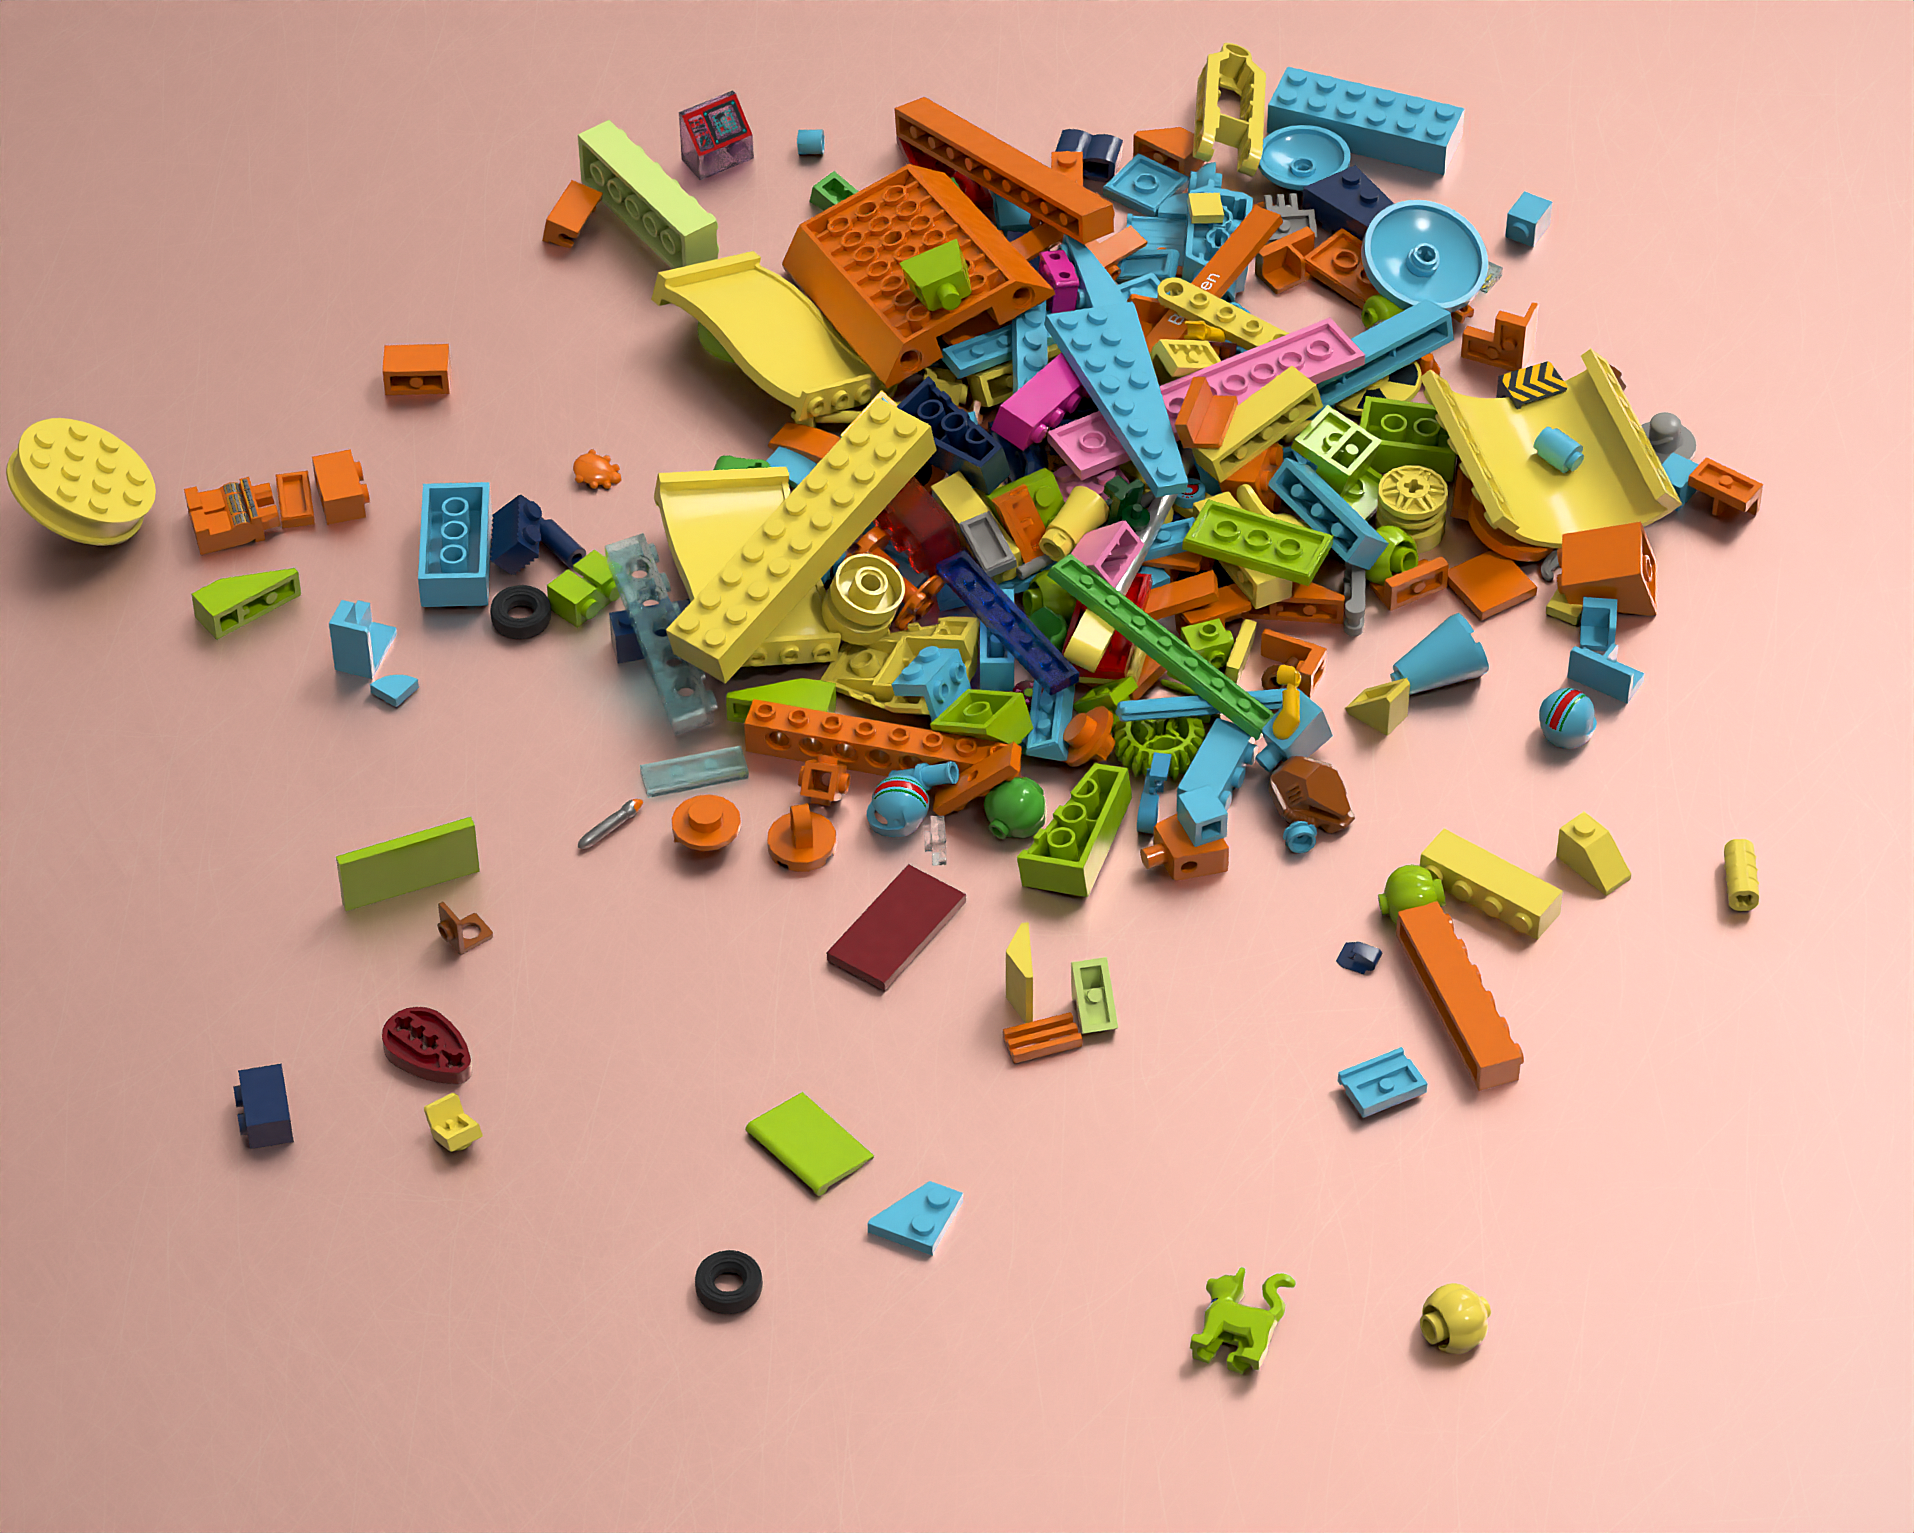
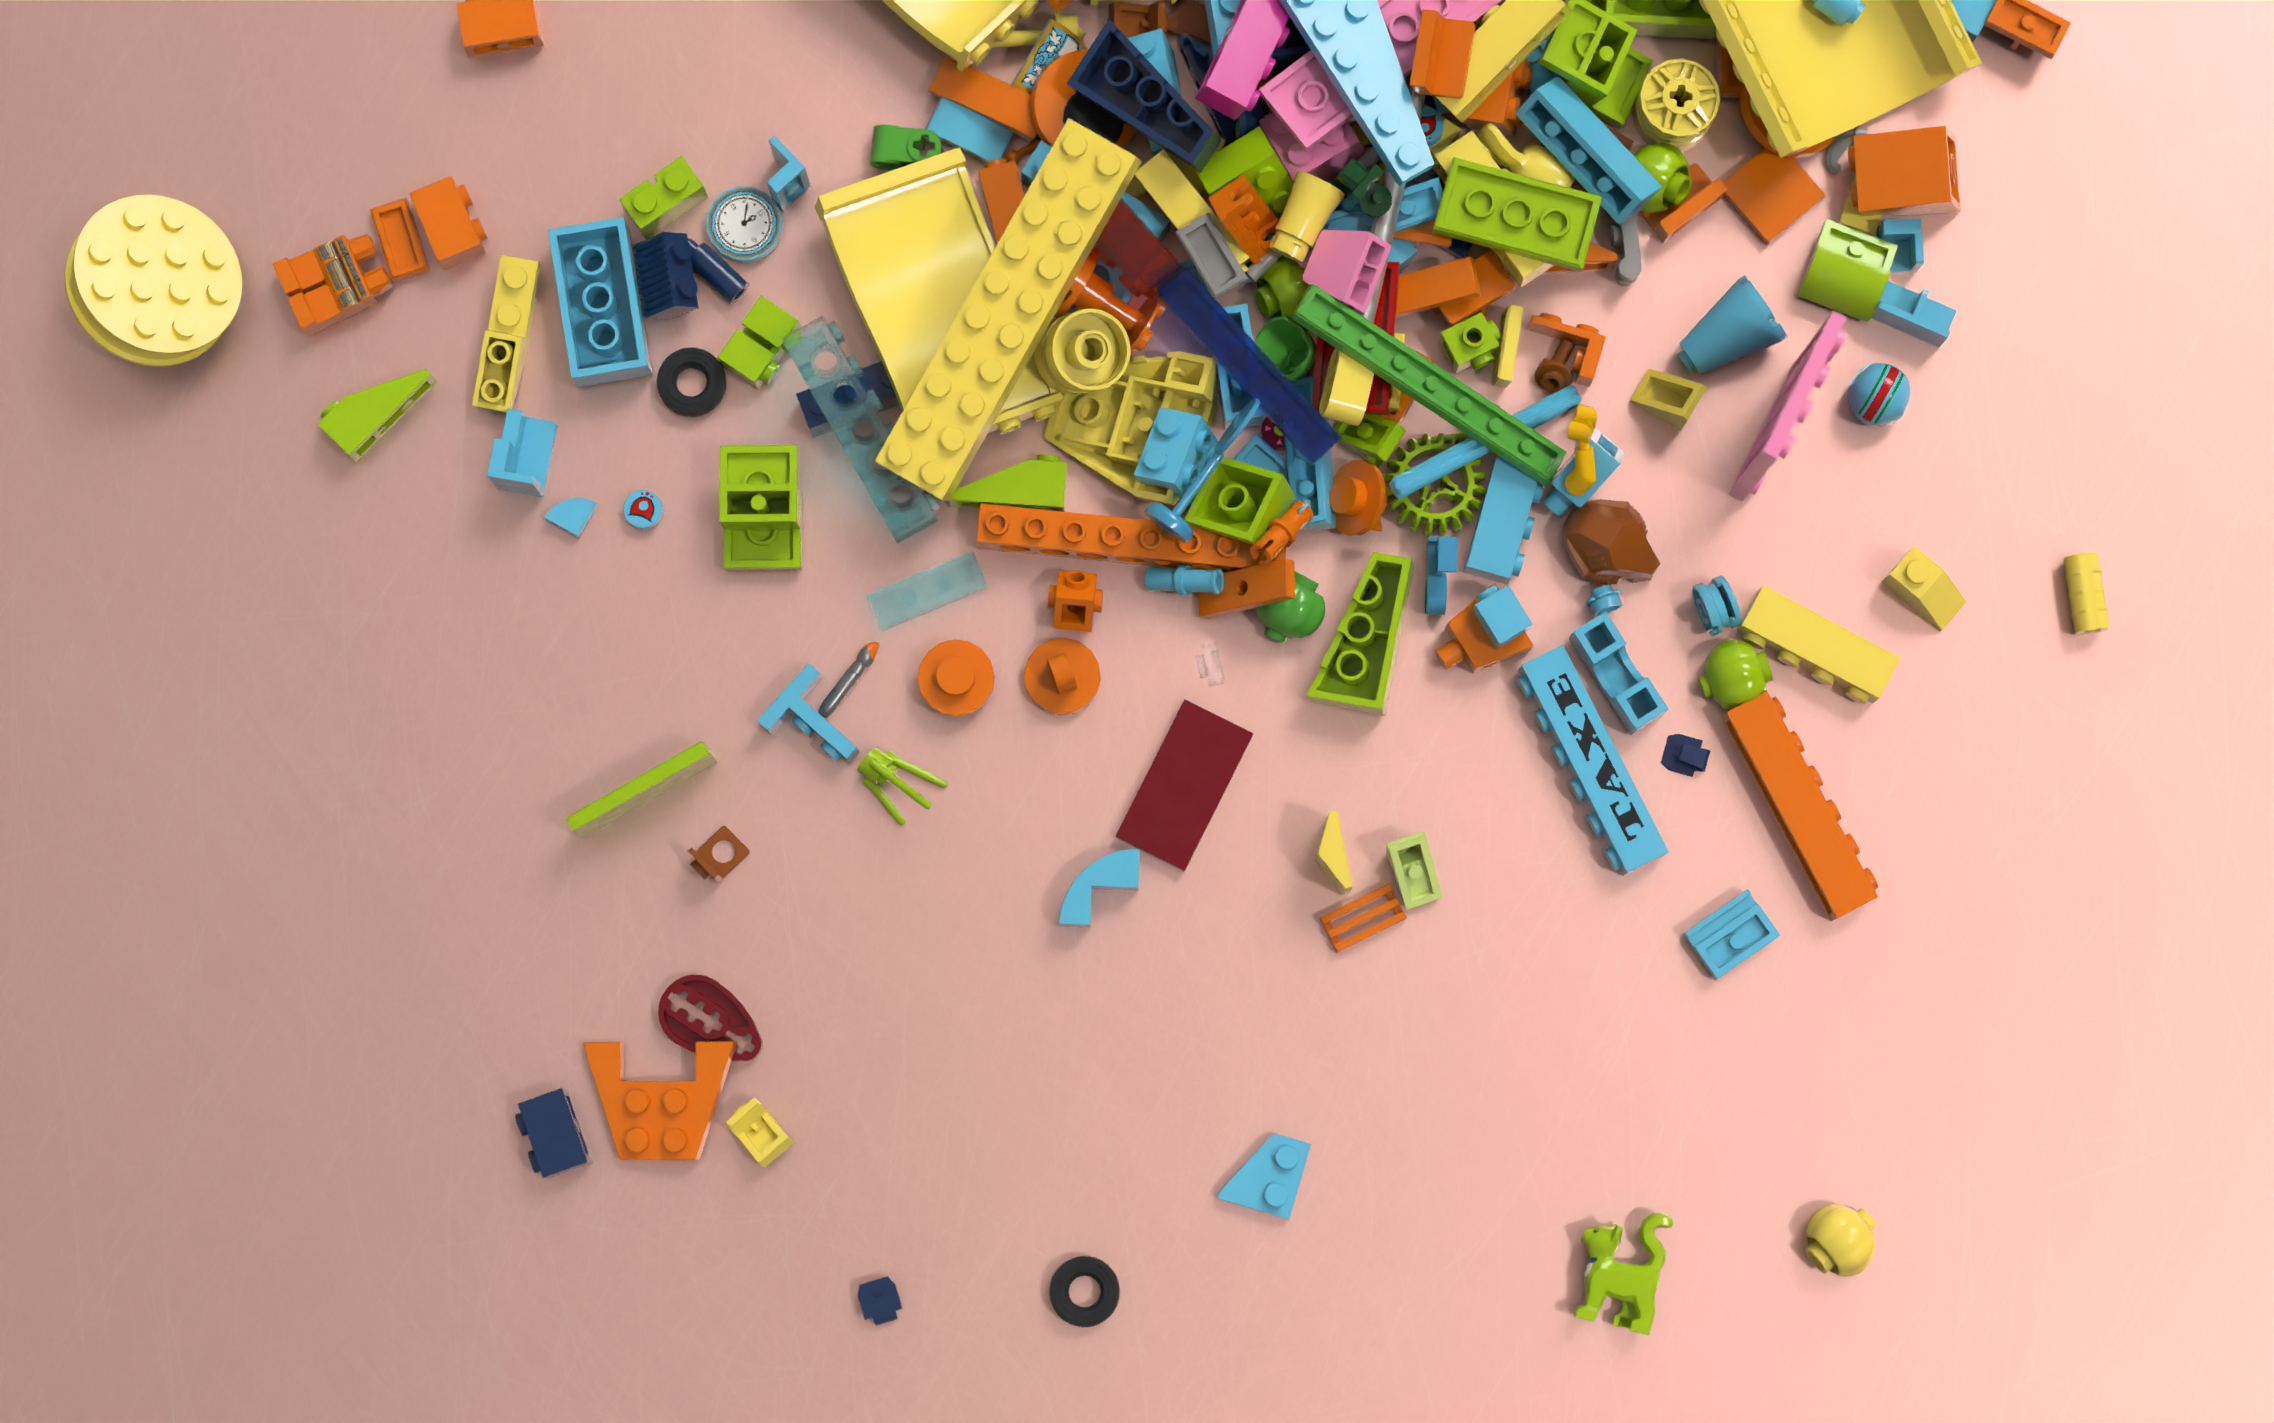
camera: 10 degrees left, 35 degrees up
orange piece [573,449,622,489] -> none
lime piece [745,1092,874,1196] -> none
medium azure helmet [867,774,929,837] -> none
none -> light yellow slope [472,255,541,412]
none -> orange wing [583,1041,738,1160]
none -> lime piece [619,156,708,240]
none -> medium azure tile [624,490,663,530]
none -> tile [706,187,783,263]
none -> lime bracket [719,445,802,570]
none -> medium azure bracket [757,663,859,763]
none -> medium azure panel [767,136,811,212]
none -> lime plant [857,747,948,825]
none -> dark blue piece [858,1276,903,1326]
none -> medium azure brick [1059,849,1140,928]
none -> dark azure piece [1144,397,1260,544]
none -> orange pin [1250,500,1313,566]
none -> medium azure brick [1516,645,1669,876]
none -> medium azure arch [1568,611,1669,735]
none -> medium azure wheel [1692,575,1742,636]
none -> bright pink plate [1729,311,1848,501]
none -> lime brick [1797,219,1898,323]

